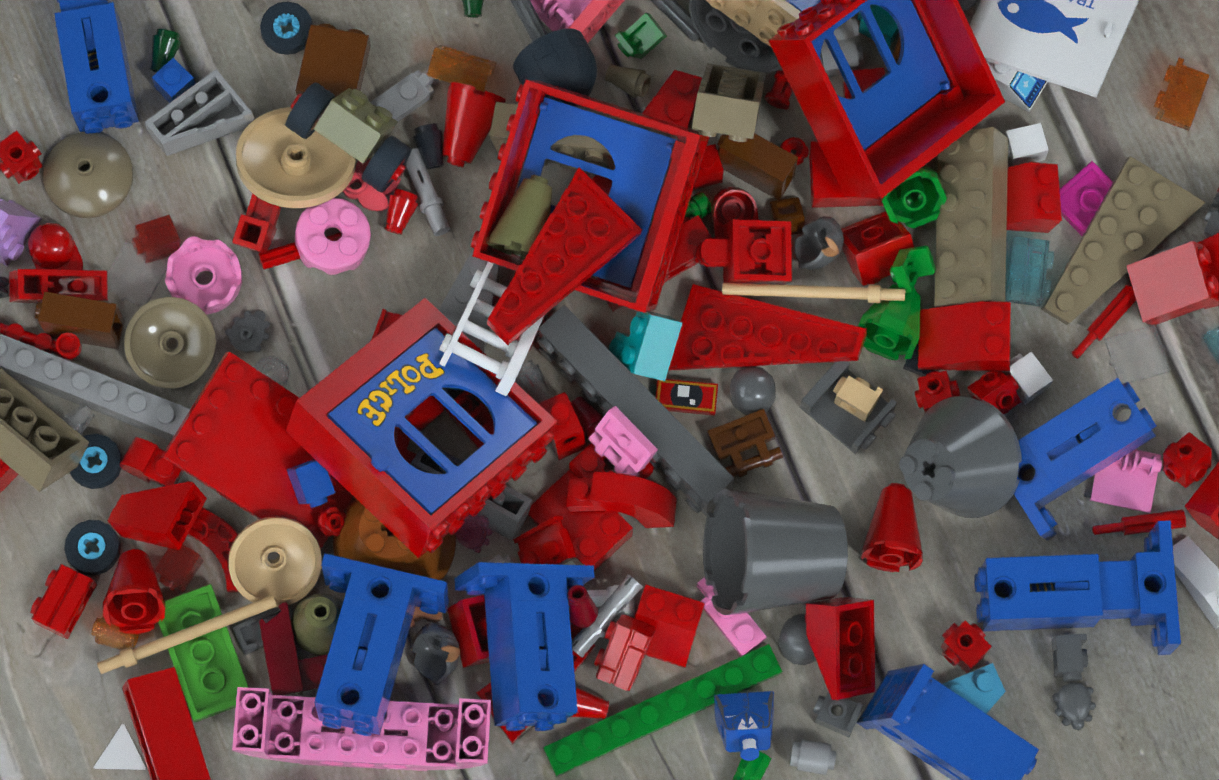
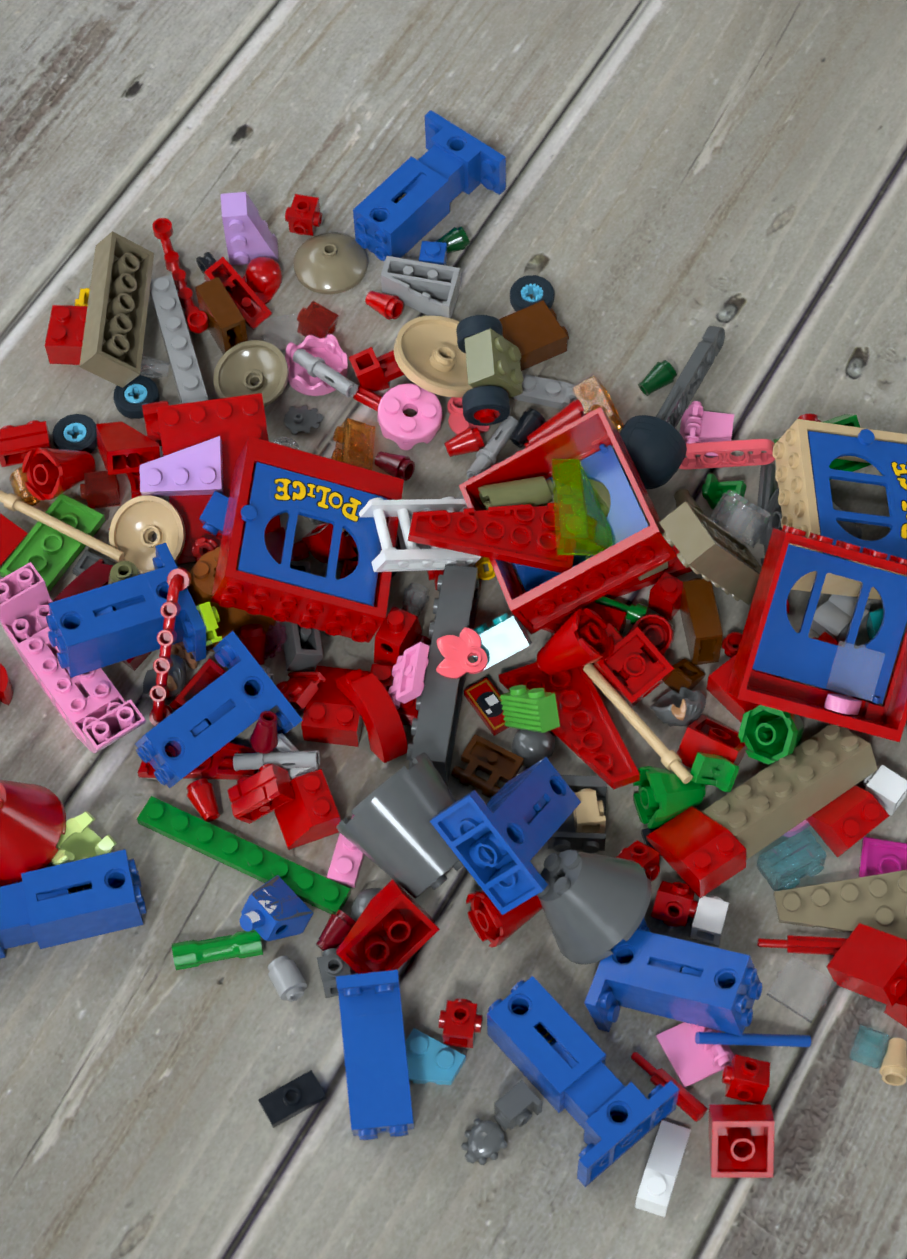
camera: 55 degrees right, 15 degrees down
none -> lavender wedge [140,436,224,497]
none -> red bar [149,568,191,726]
none -> lime plate [196,602,222,647]
none -> red cone [239,624,266,665]
none -> light grey pin [293,349,358,398]
none -> dark red cone [316,909,356,951]
none -> clear orange bracket [331,418,375,470]
none -> red cone [365,291,404,320]
none -> dark red cone [375,451,415,481]
none -> blue brick [430,757,581,915]
none -> coral plate [436,627,488,679]
none -> bright green brick [500,685,560,733]
none -> red cone [537,608,614,675]
none -> clear neon green wedge [552,459,612,555]
none -> blue bar [695,1032,811,1047]
none -> clear brick [709,490,771,548]
none -> bright pink beam [824,693,862,715]
none -> clear piece [826,641,886,701]

